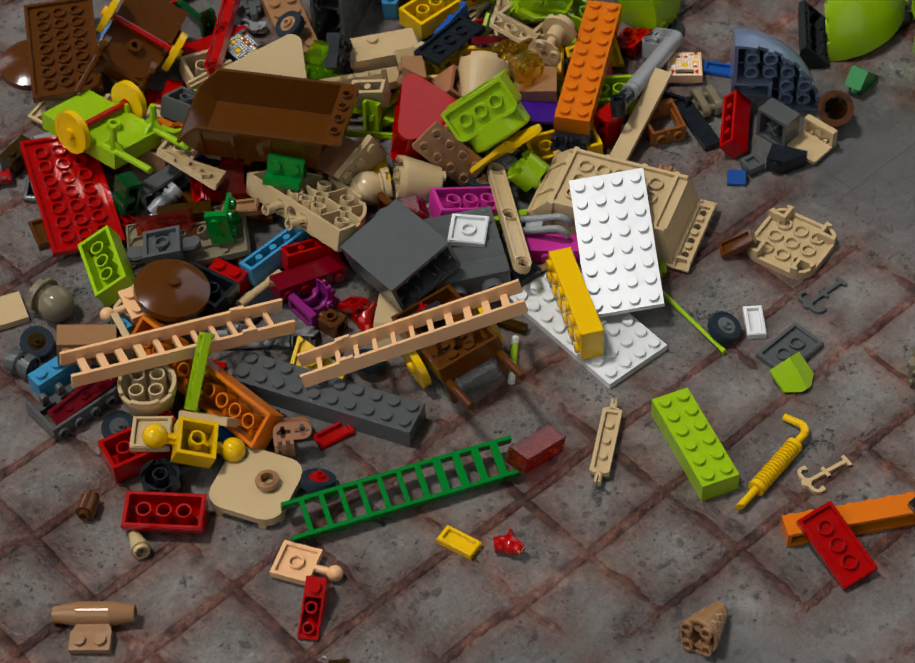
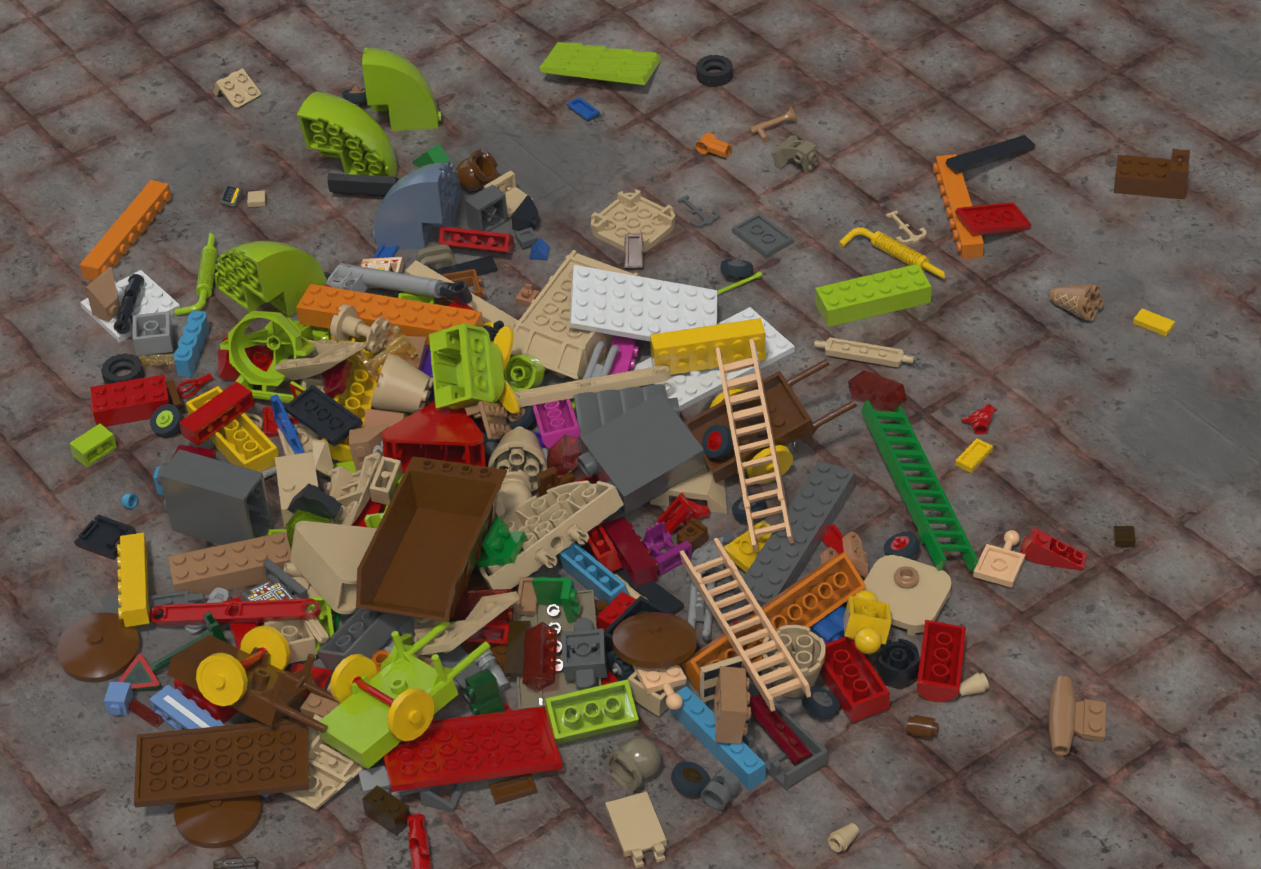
camera: 85 degrees left, 5 degrees down
tan tile [129,416,174,452] -> none
tan tile [178,410,239,427] -> none
lime hinge [184,331,215,412] -> none
black wheel [275,10,305,38] -> none
white tile [447,213,490,248] -> none
white tile [742,305,767,340] -> none
lime slope [769,352,814,393] -> none

